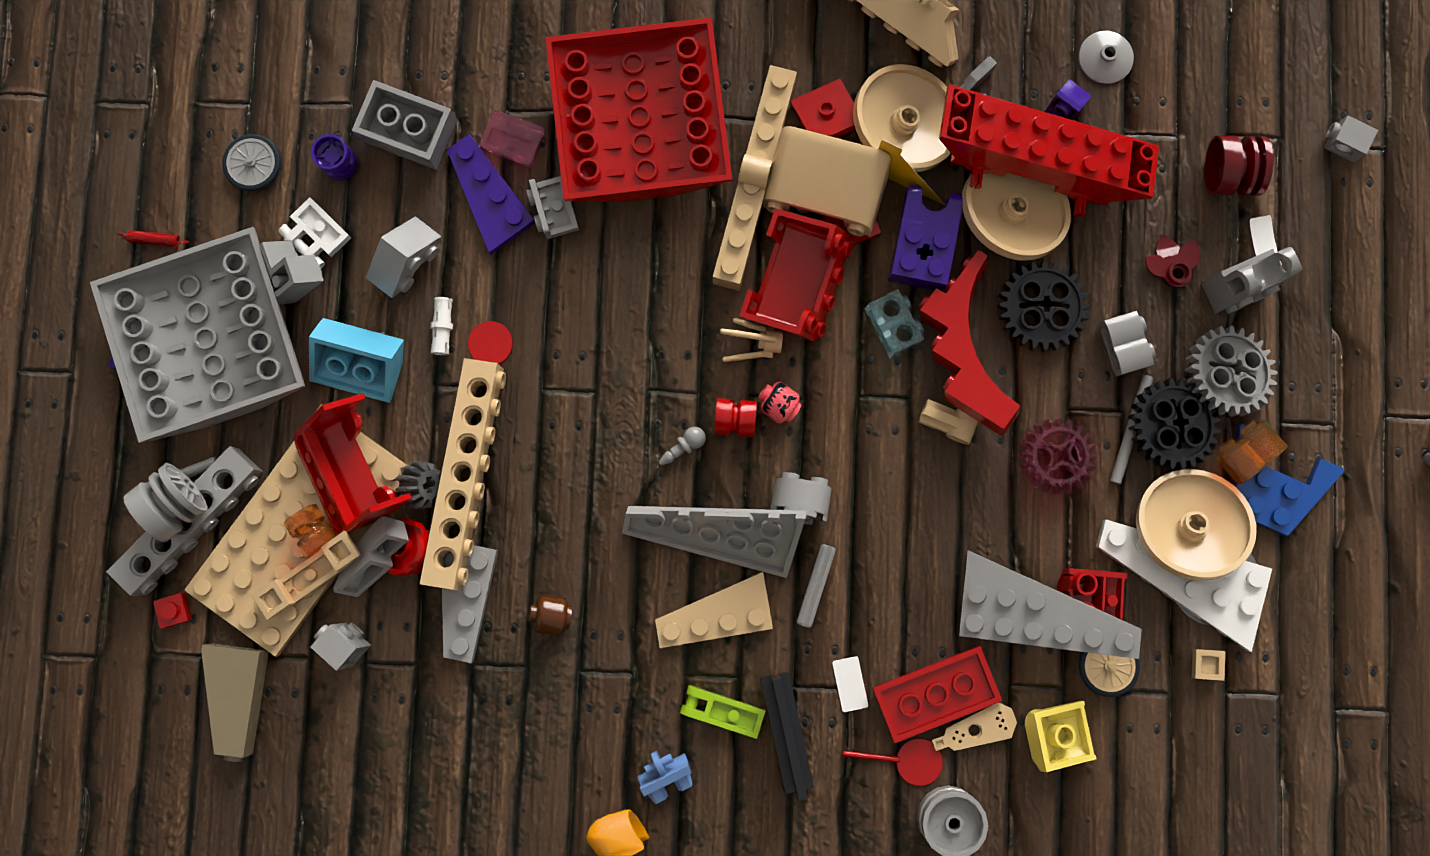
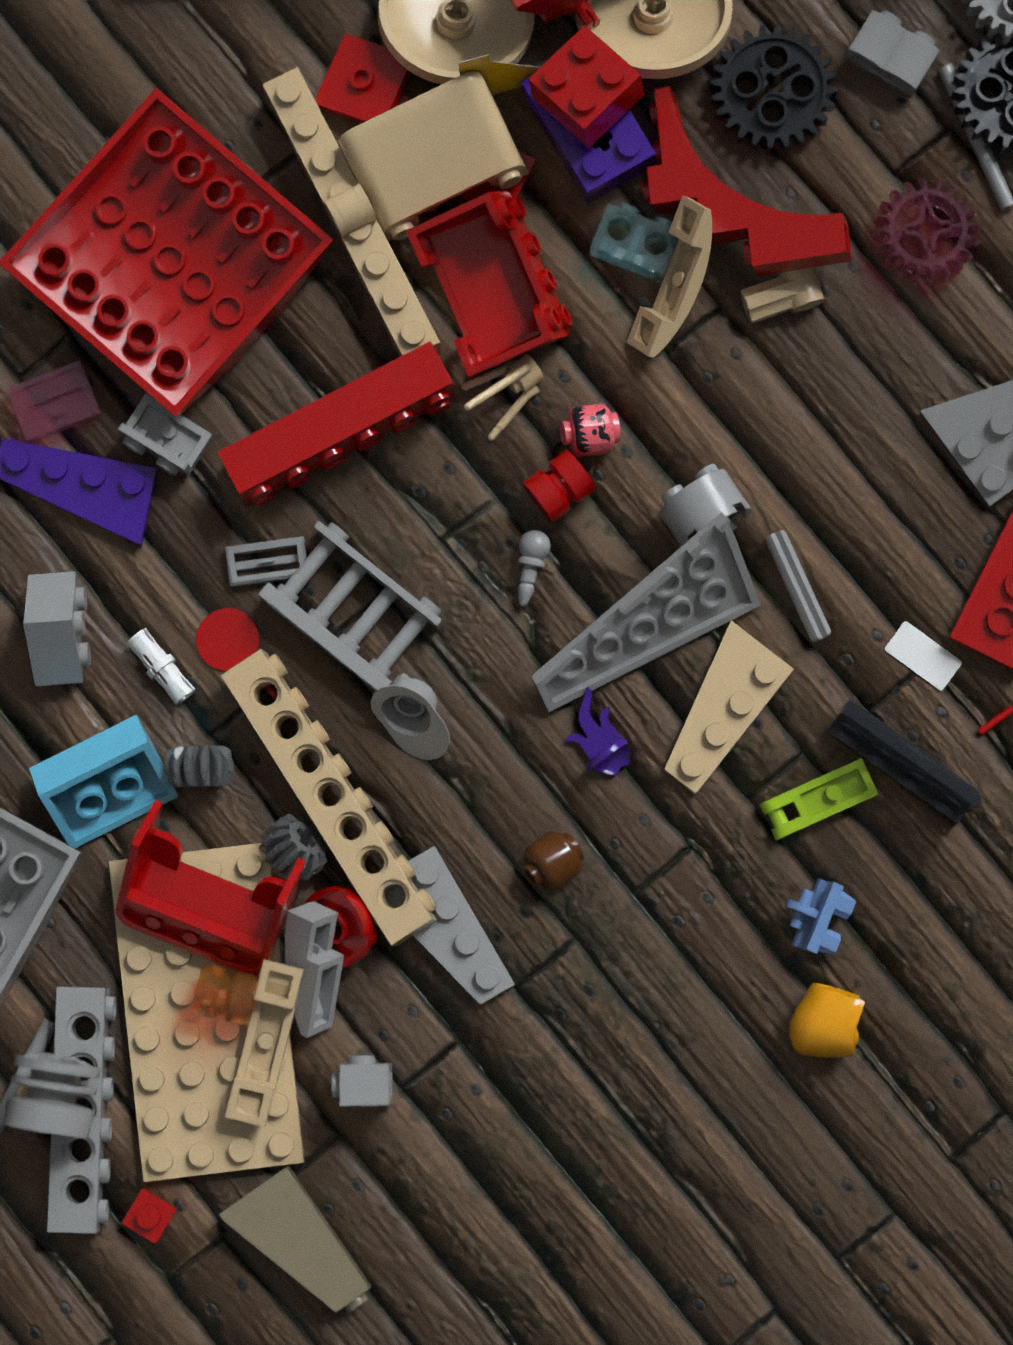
camera: 40 degrees left, 0 degrees up
none -> dark grey gear [165,745,234,788]
none -> red brick [217,341,455,507]
none -> light grey tile [225,536,307,588]
none -> light grey fence [258,521,443,691]
none -> light grey piece [370,673,450,760]
none -> red brick [528,25,644,149]
none -> dark purple piece [565,687,630,775]
none -> tan slope [627,195,712,358]

